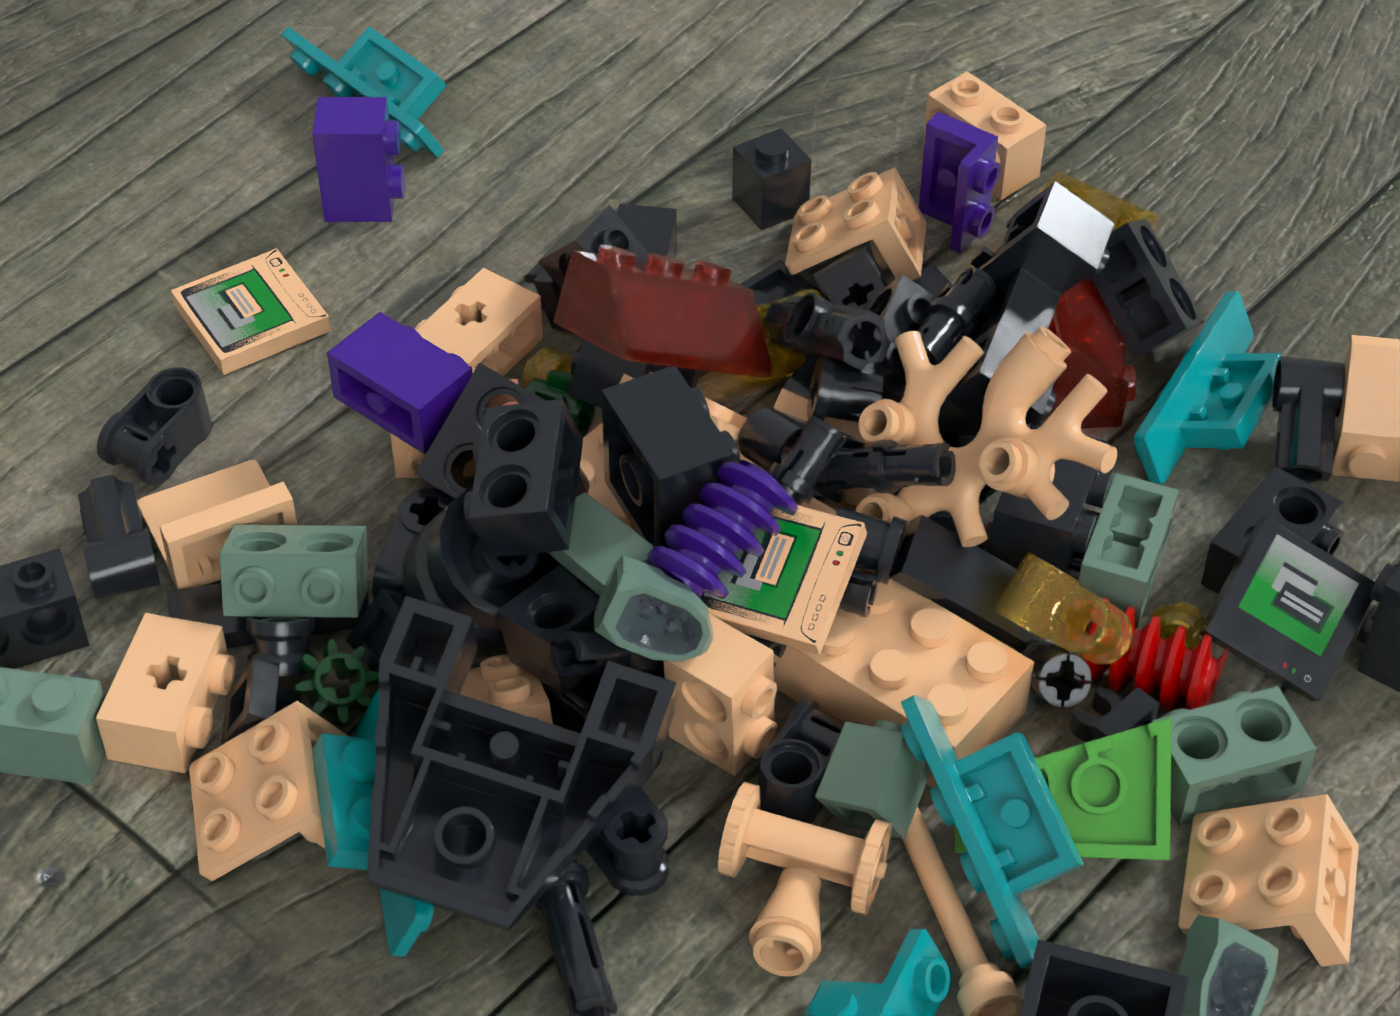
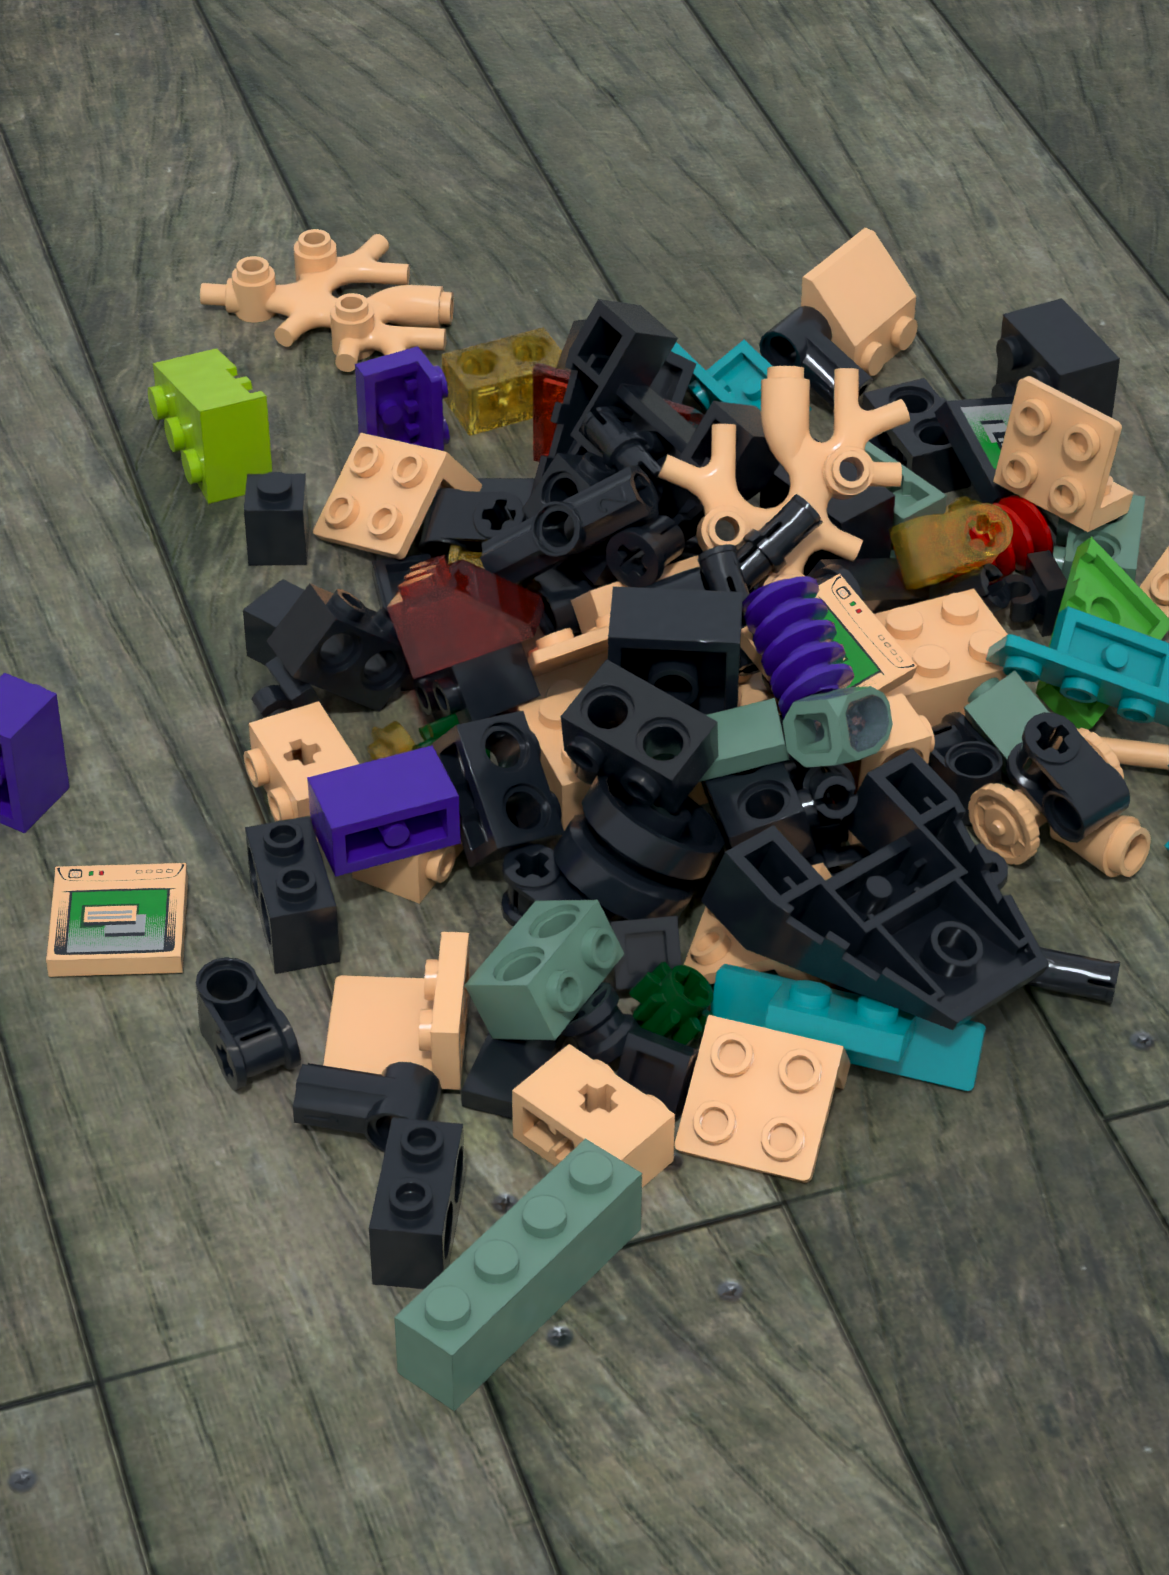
camera: 60 degrees left, 5 degrees down
light nougat brick [923,71,1047,200] -> none
none -> lime wedge [147,348,272,504]
none -> light nougat plant [200,229,454,372]
none -> black brick [245,816,340,974]
none -> light nougat bracket [993,376,1134,532]
none -> black piece [1006,712,1130,843]

